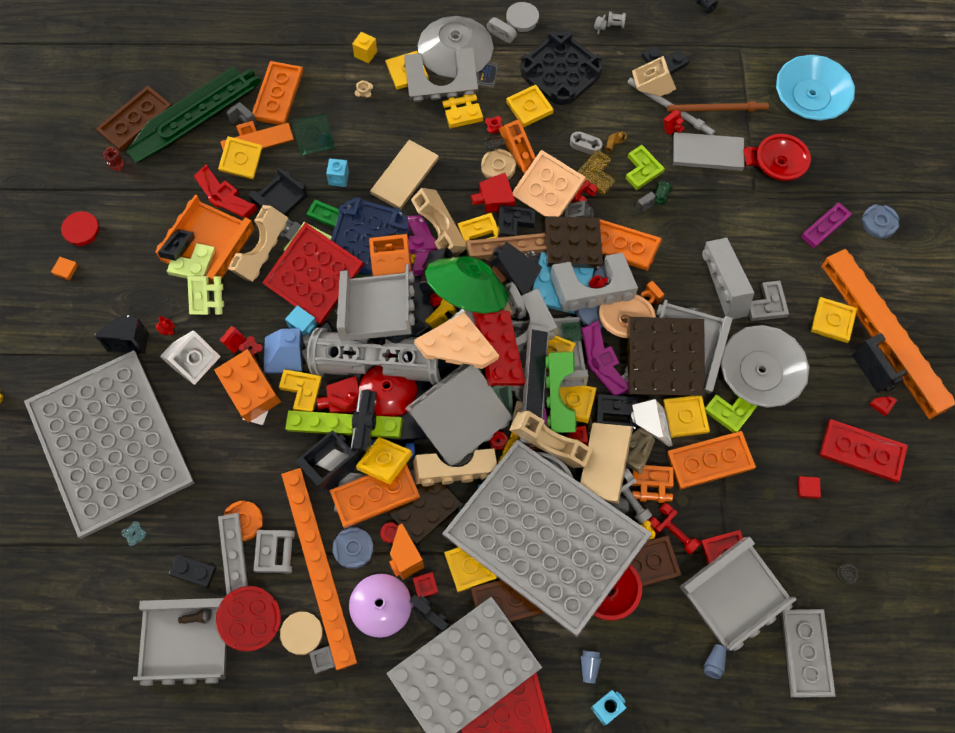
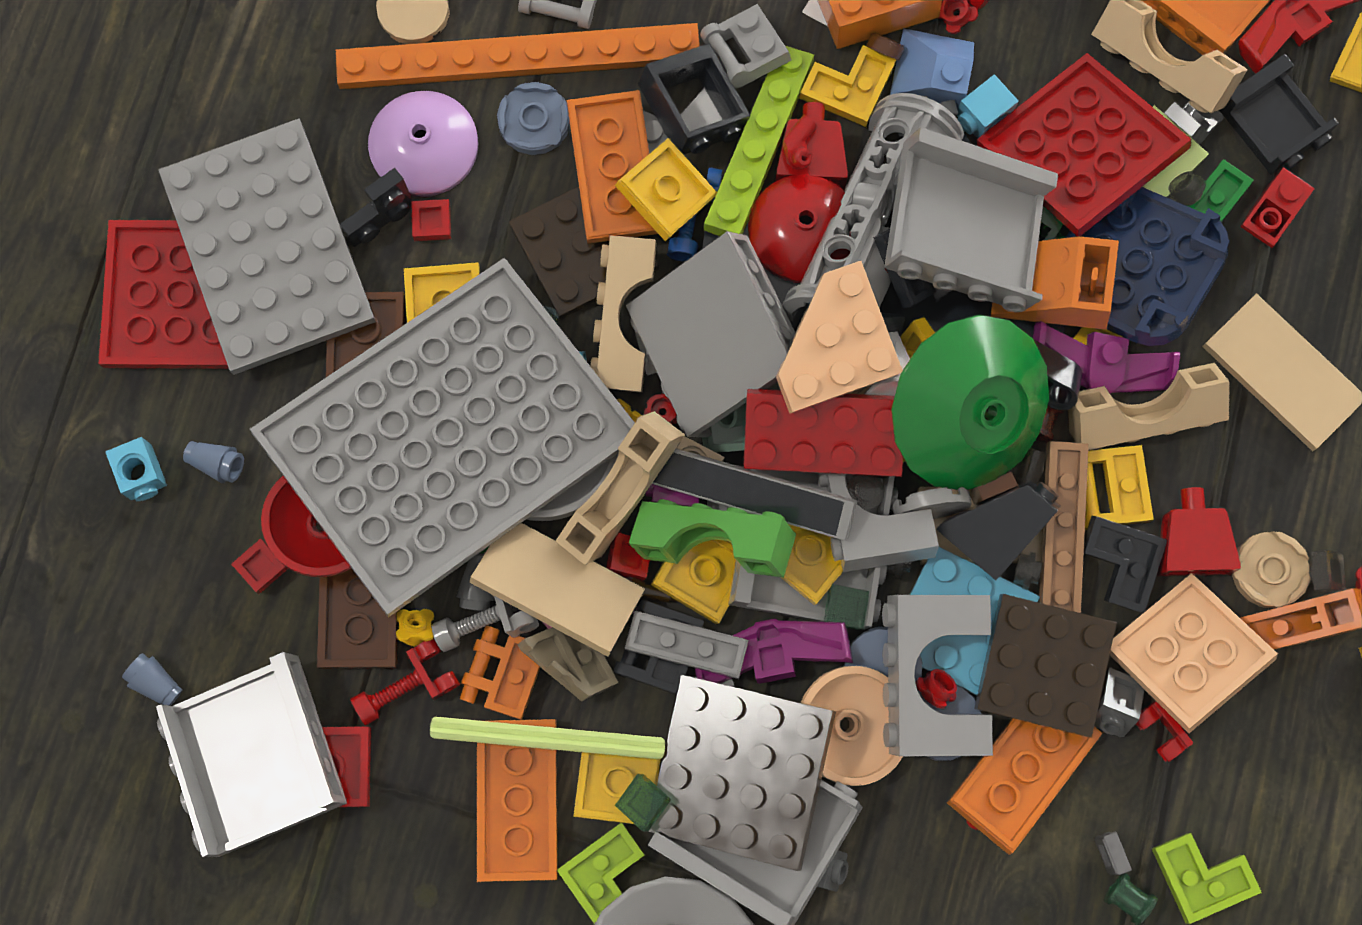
camera: 105 degrees right, 10 degrees up
flat silver tile [309,646,335,674] -> none
medium azure brick [326,158,349,187] -> none
black piece [350,390,378,453] -> none
red tile [380,522,398,544] -> none
orange slope [389,524,424,580] -> none
light grey beam [570,132,602,155] -> none
clear yellow plate [578,150,615,195] -> none
pearl gold arm [604,132,627,153] -> none
white slope [631,399,673,447] -> none
orange tile [641,281,664,306] -> none
light grey tile [781,609,836,698] -> none
none -> red plate [231,538,288,594]
none -> yellowish green axle [430,717,666,759]
none -> clear green tile [615,774,671,831]
none -> light grey tile [625,611,748,679]
none -> light grey plate [700,4,791,88]
none -> reddish brown tile [866,33,905,60]
none -> clear smoke plate [1168,171,1206,206]
none -> red slope [1241,167,1315,248]

